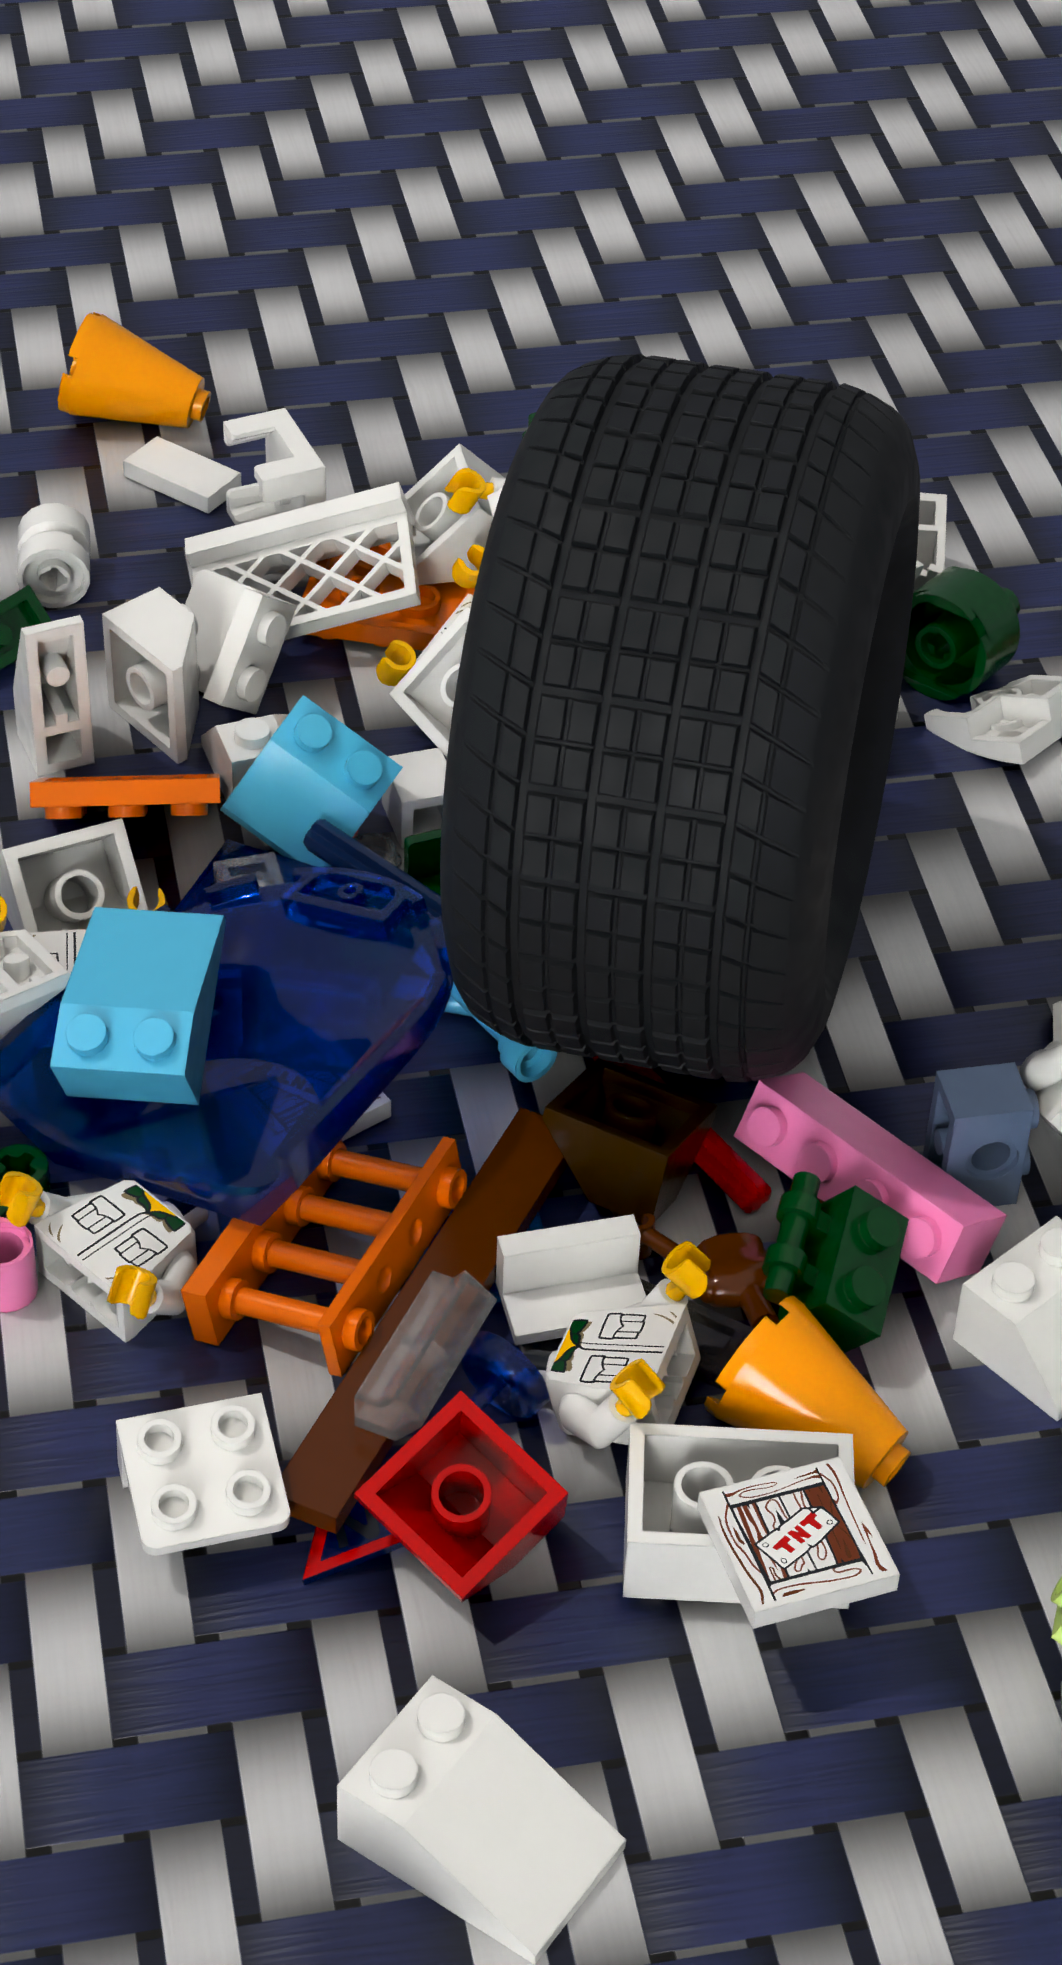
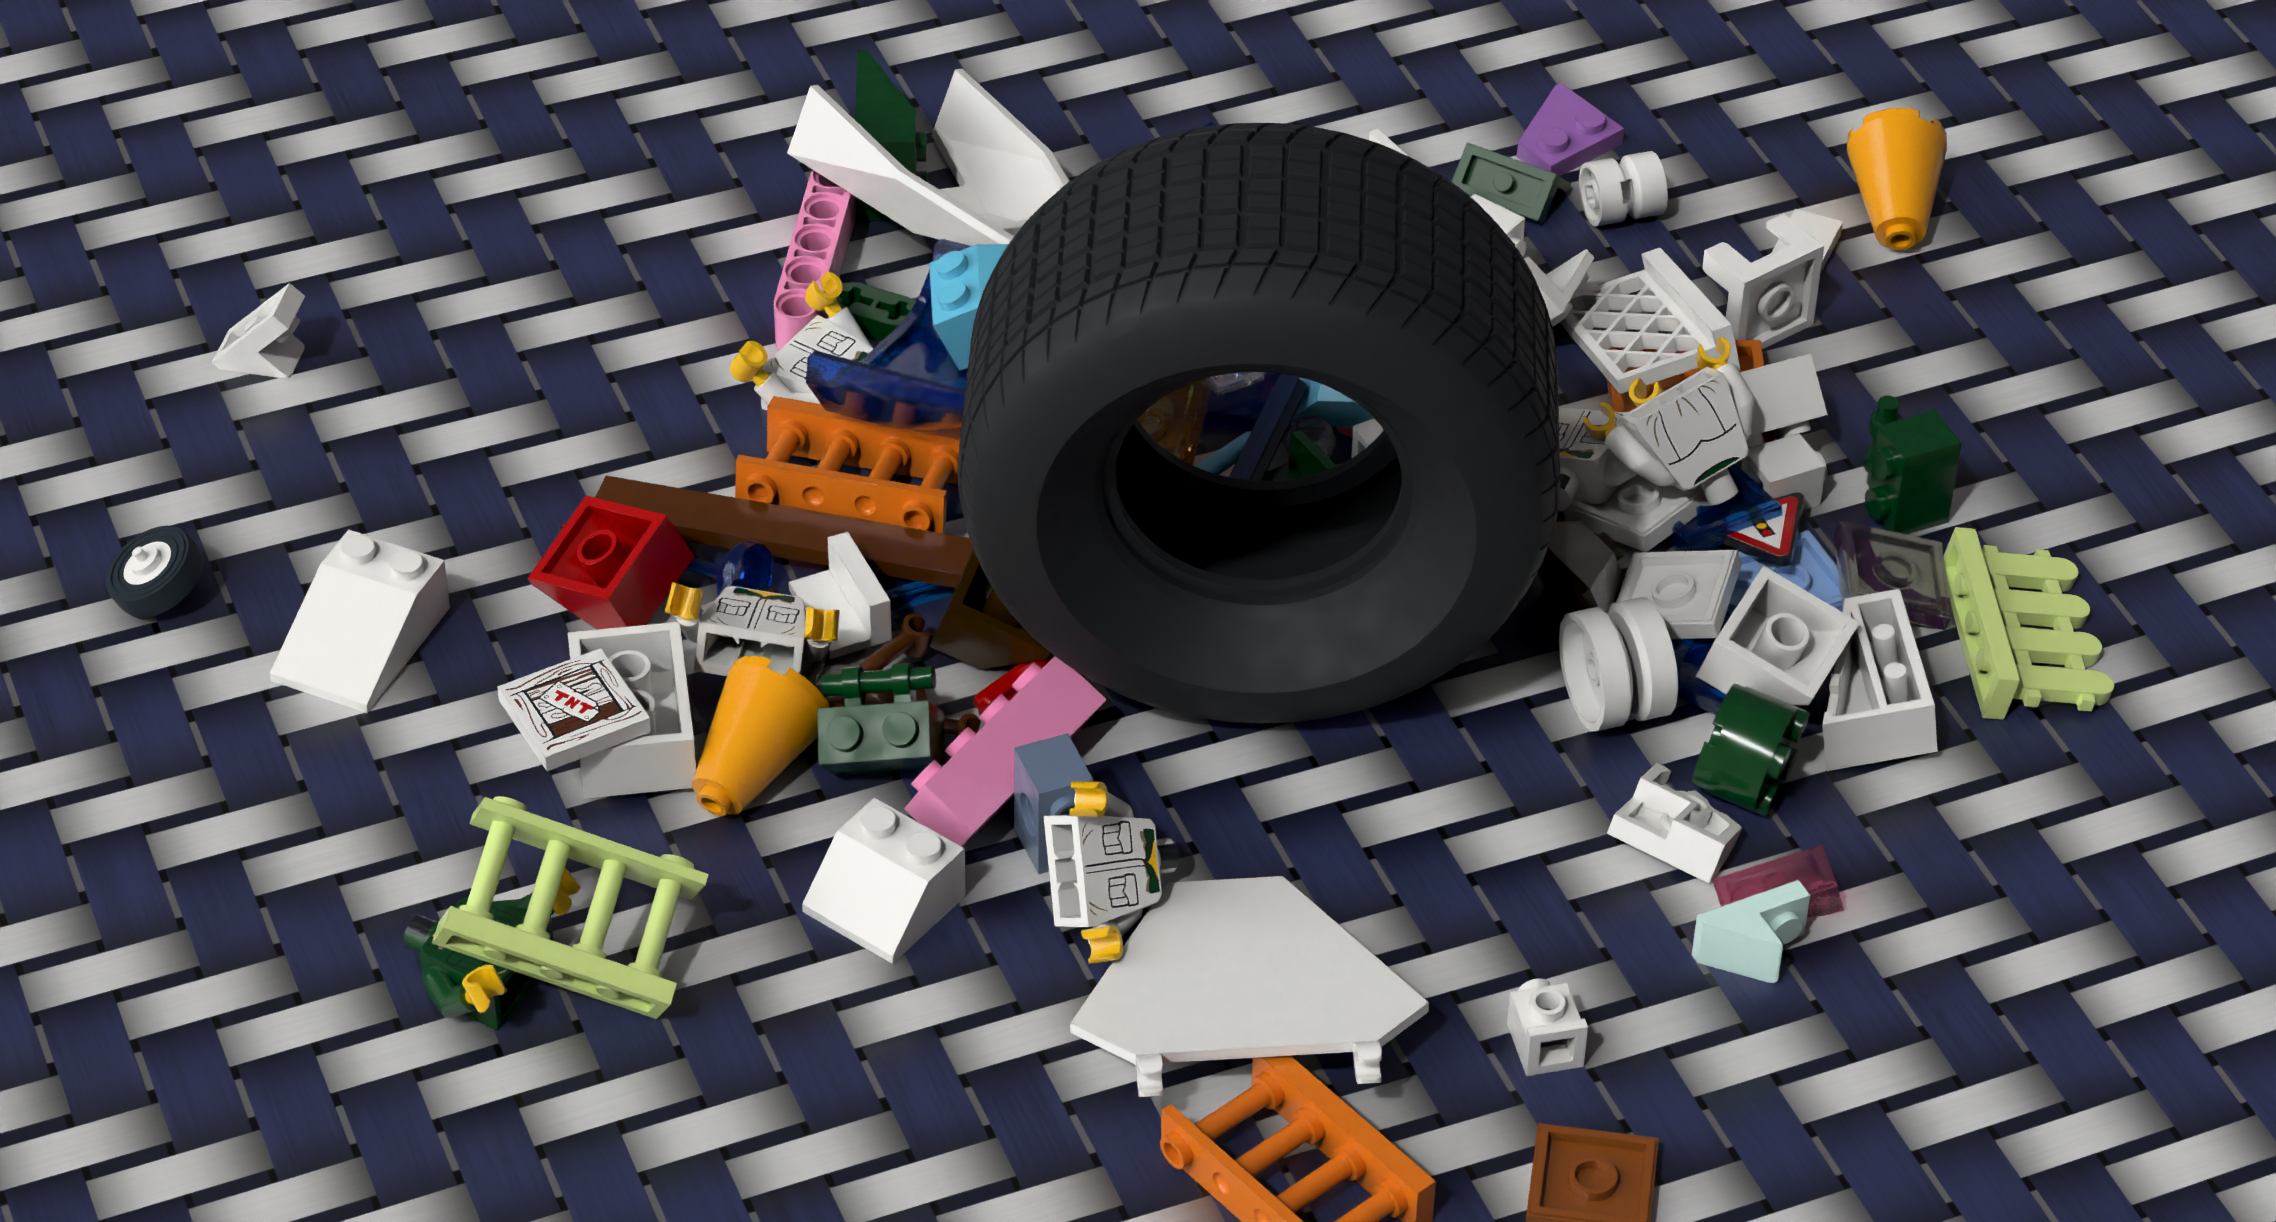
camera: 80 degrees right, 0 degrees up
white bracket [116,1393,290,1556] -> none
clear piece [354,1270,497,1441] -> none

